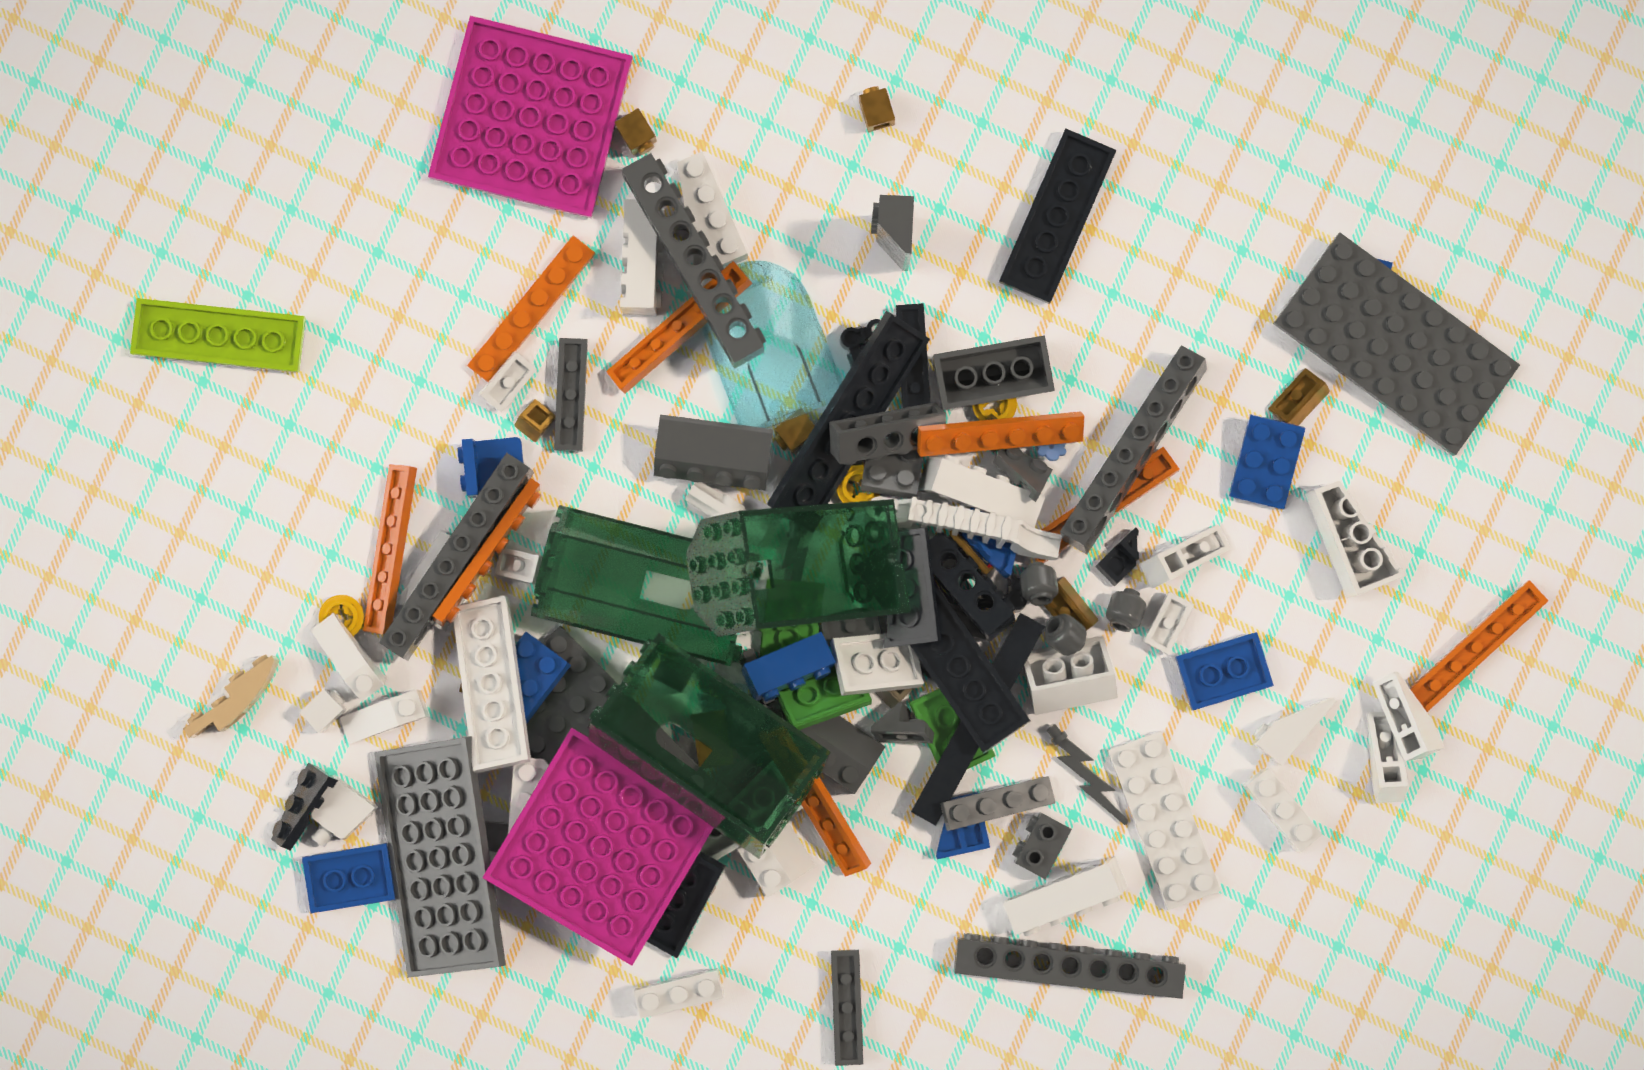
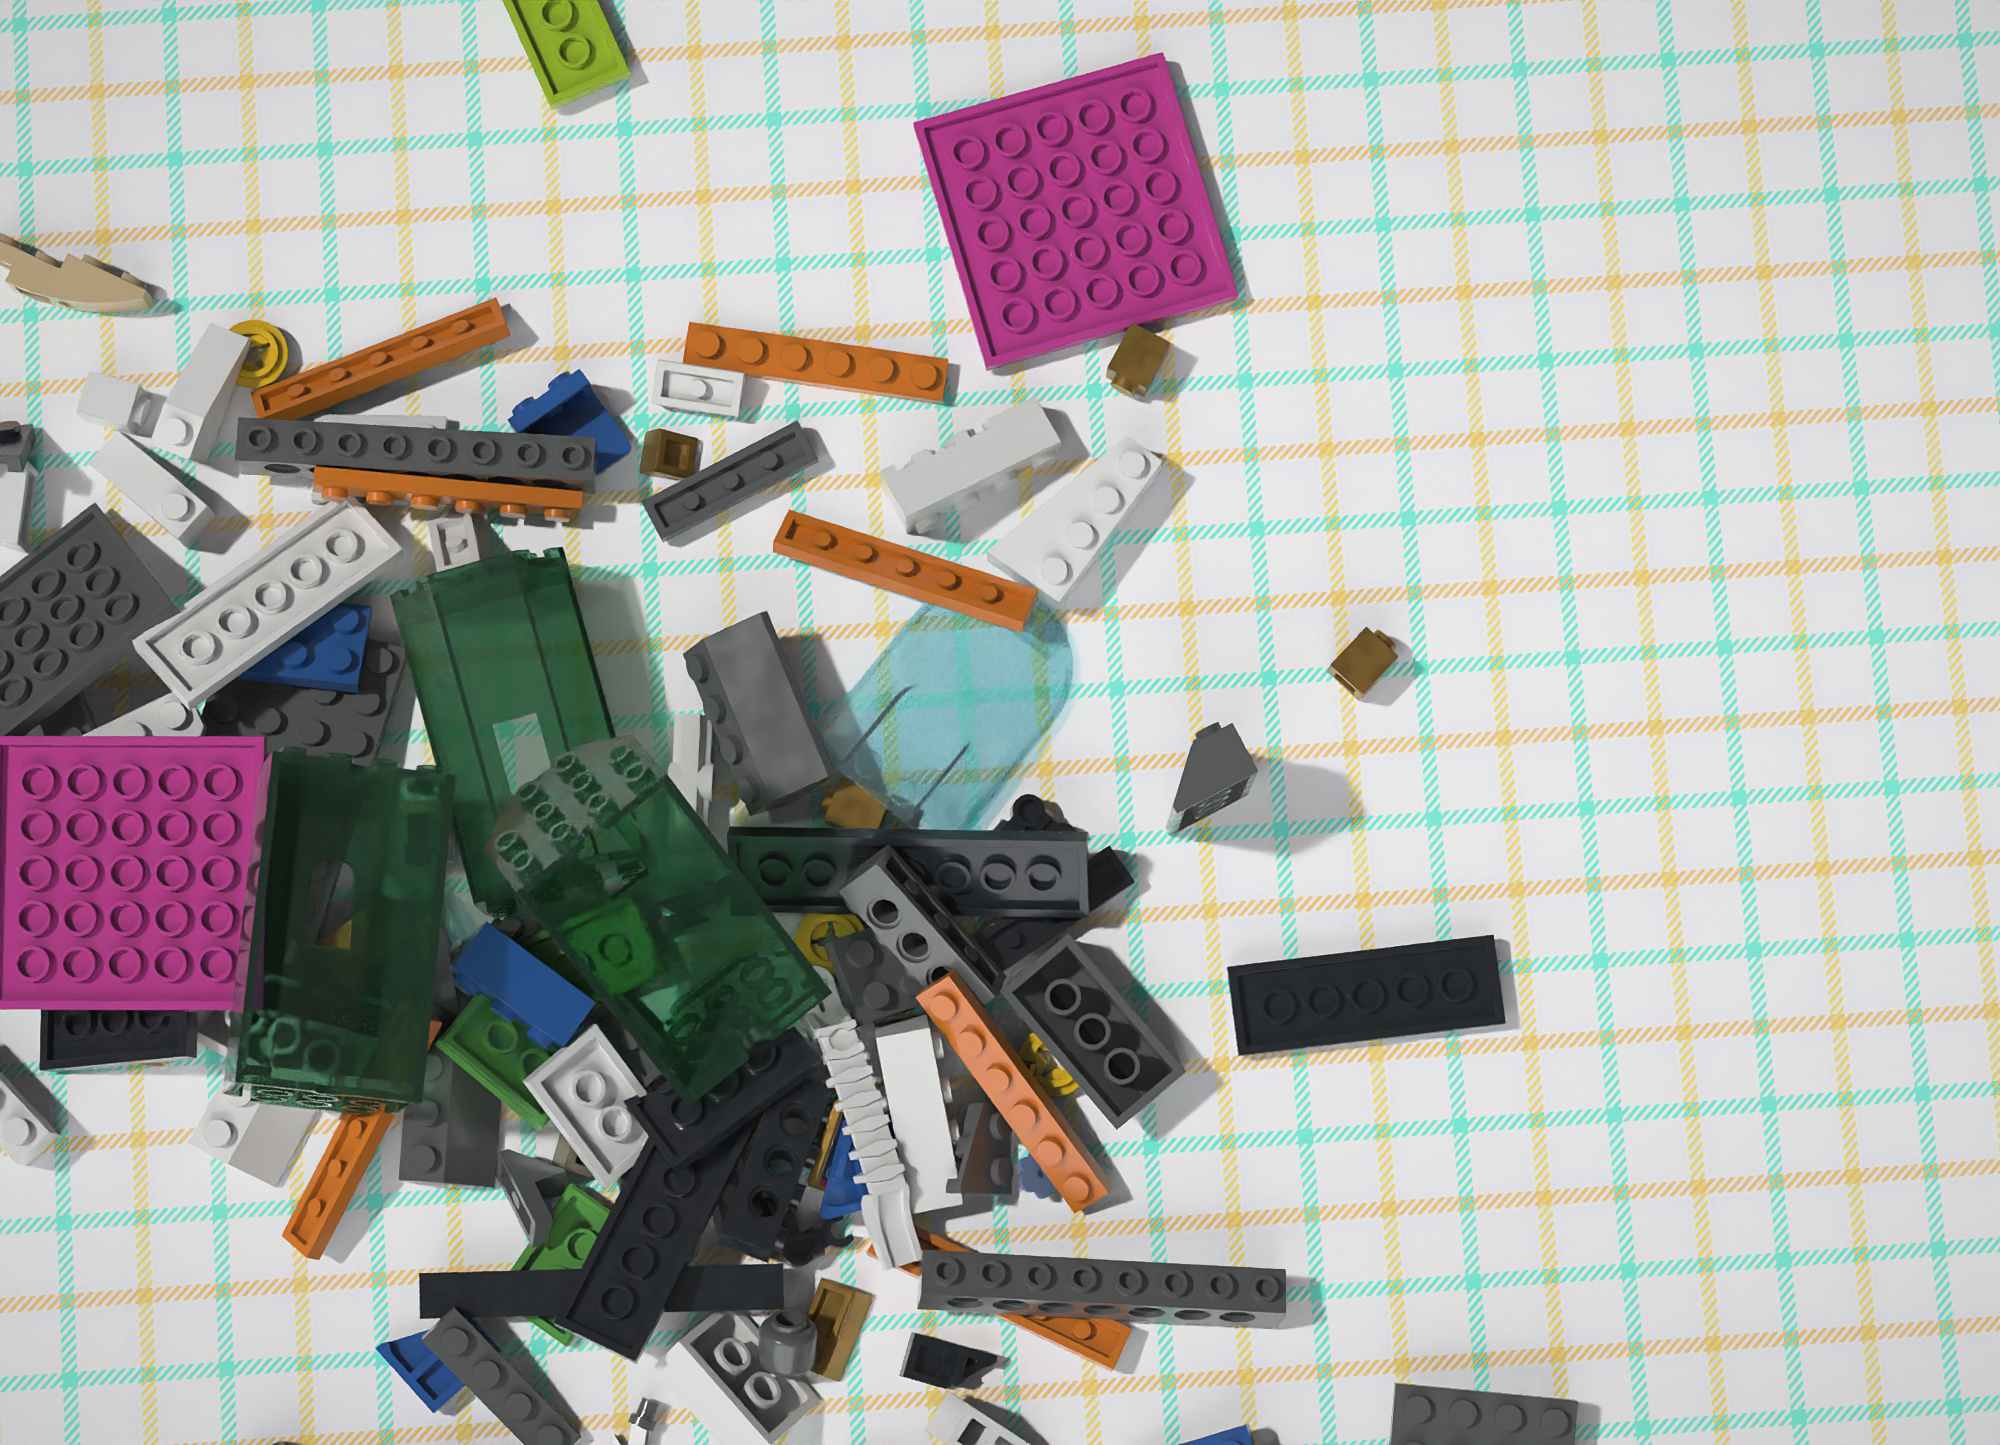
camera: 60 degrees right, 5 degrees down
dark grey brick [621,153,766,369] -> none
dark grey plate [831,949,864,1066] -> none
dark grey head [1020,562,1058,606] -> none
dark grey head [1106,588,1146,632] -> none

